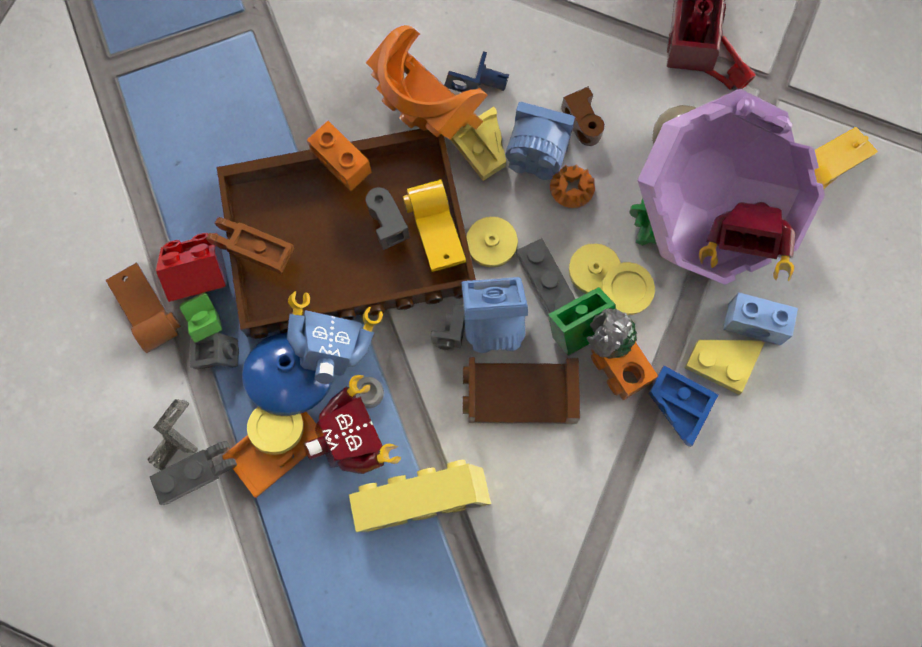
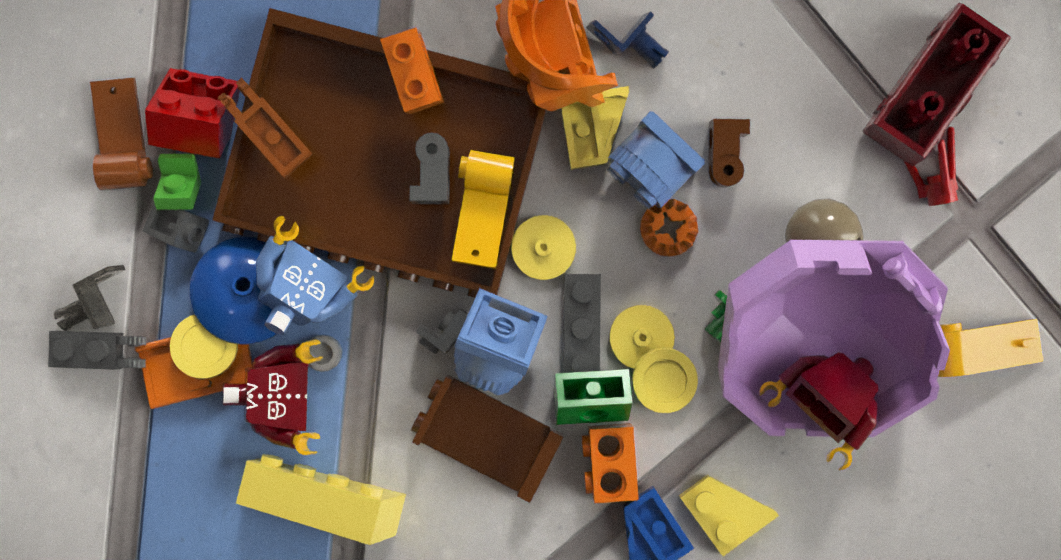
camera: 25 degrees right, 15 degrees up
flat silver piece [587,309,637,359] -> none
light blue brick [723,292,798,345] -> none

